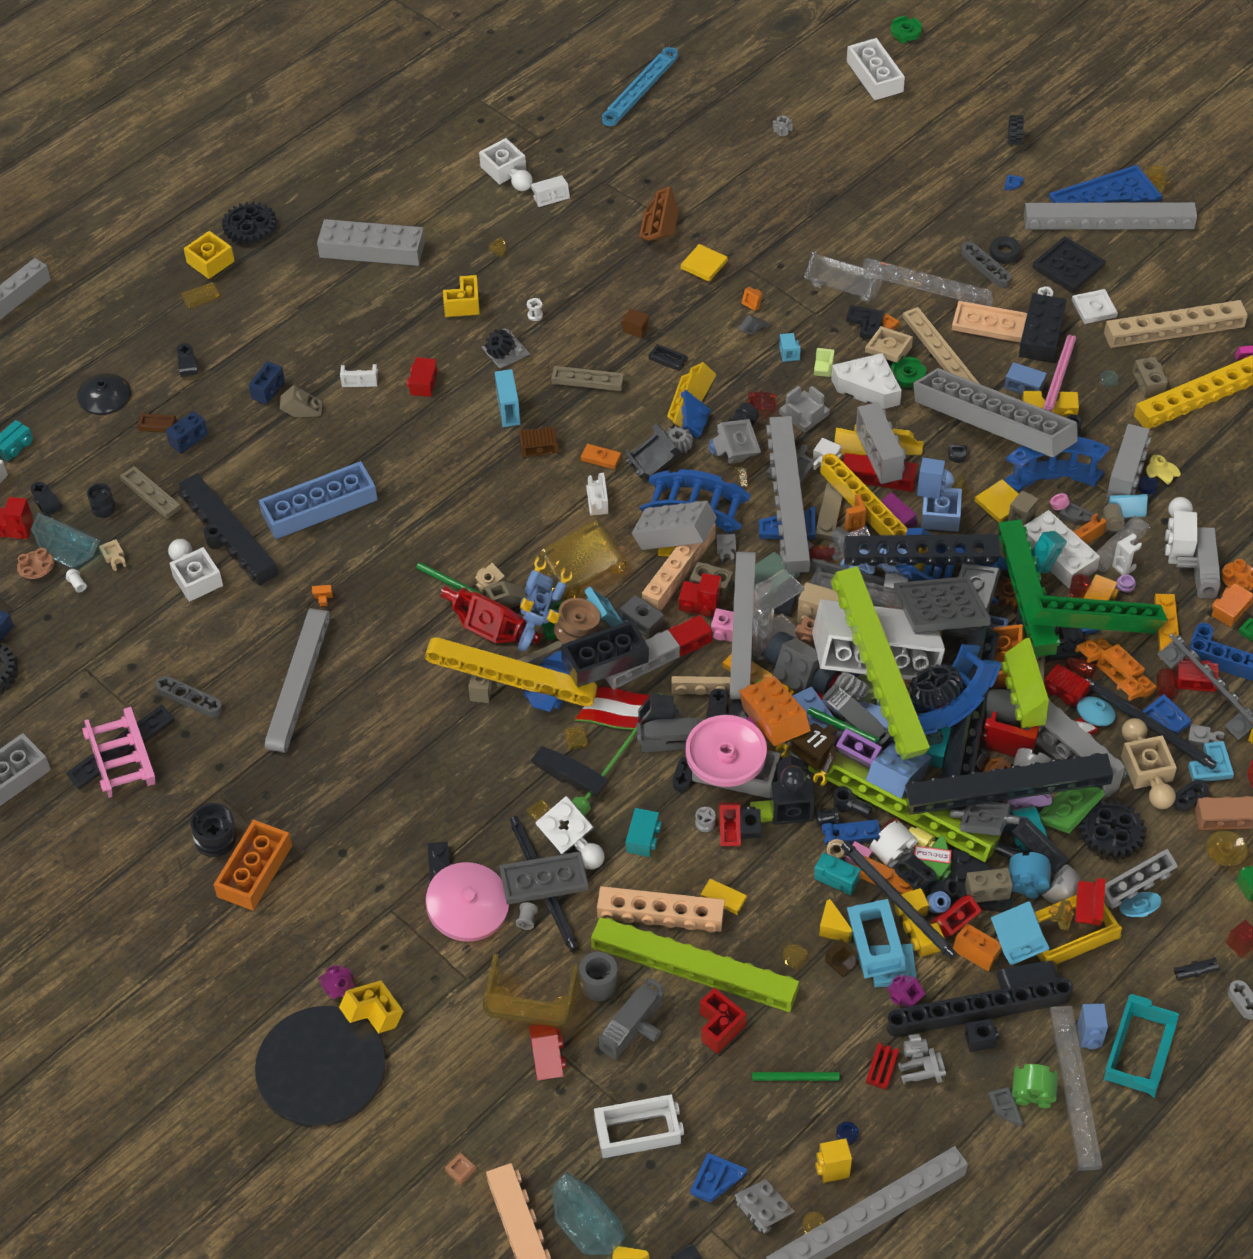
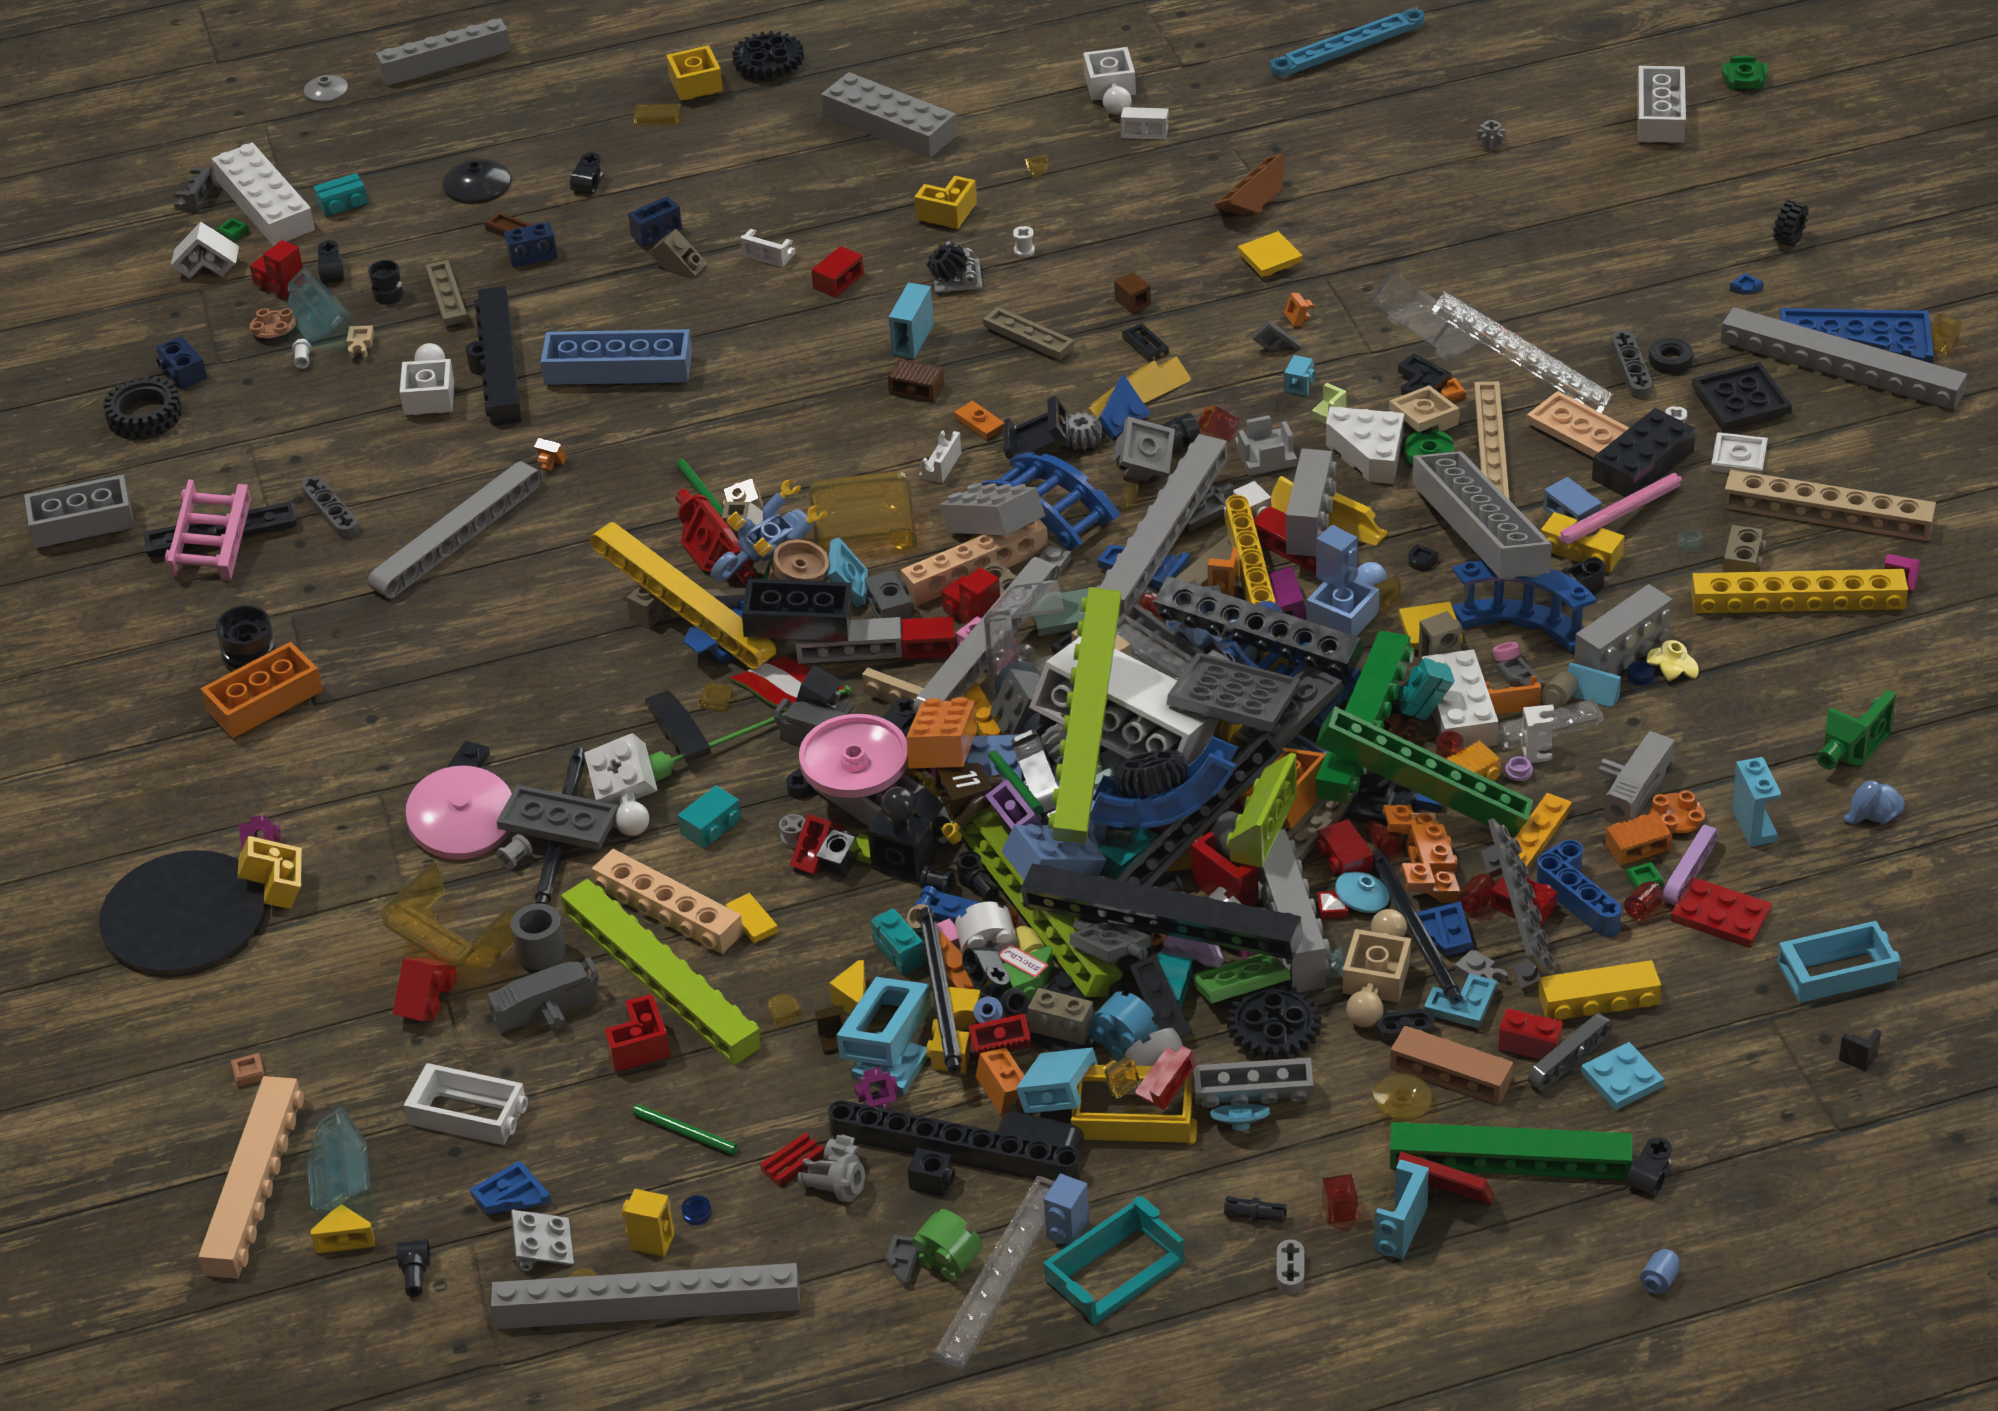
camera: 30 degrees right, 10 degrees down
white brick [1165,497,1197,564] -> none

